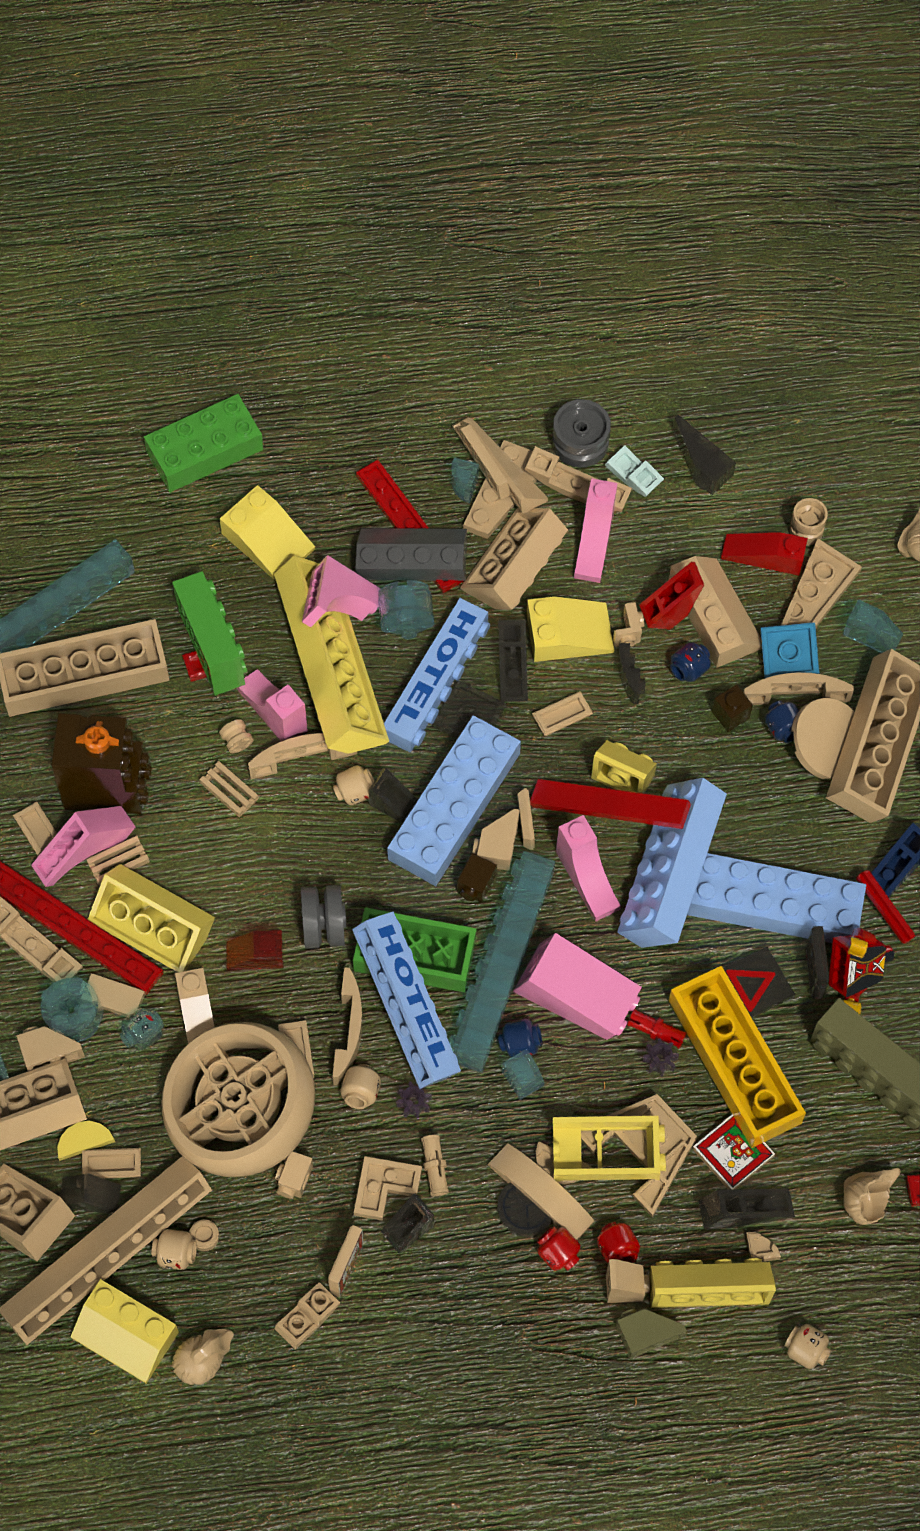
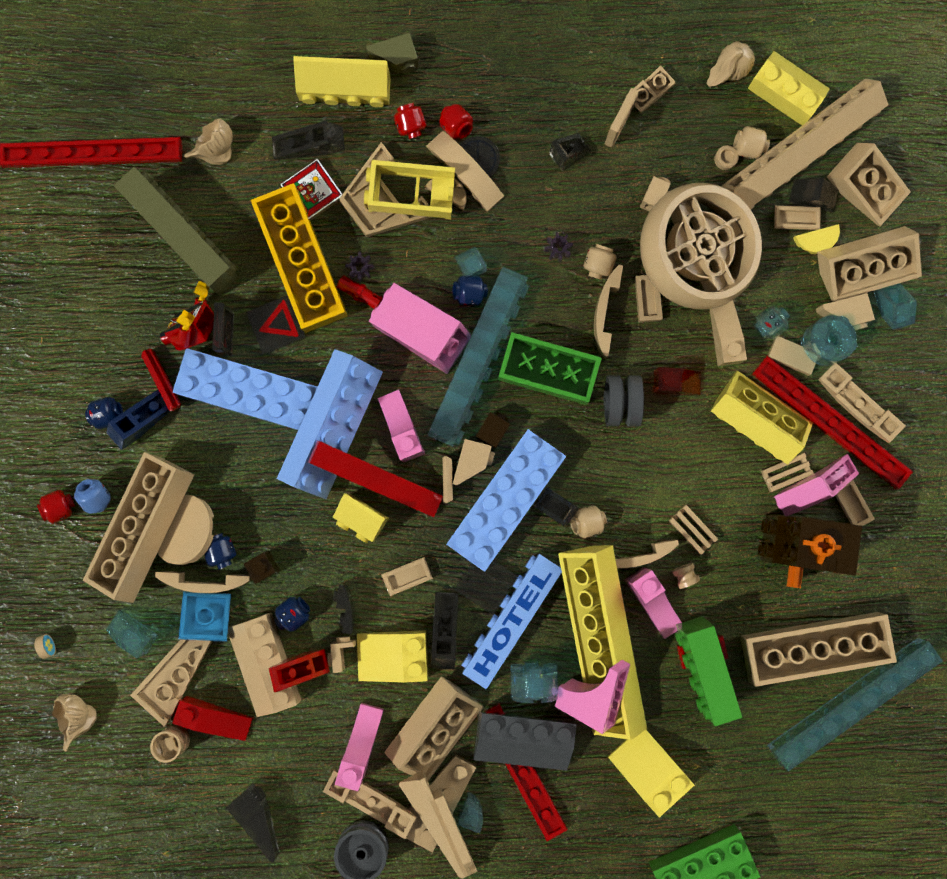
camera: 170 degrees left, 20 degrees up
light blue brick [352,912,461,1089] -> none
tan plate [354,1156,422,1221] -> none
tan pin [421,1135,449,1197] -> none
light aqua slope [605,445,664,497] -> none
tan slope [606,1259,650,1303] -> none
tan tile [746,1232,781,1262] -> none
tan head [785,1324,832,1369] -> none

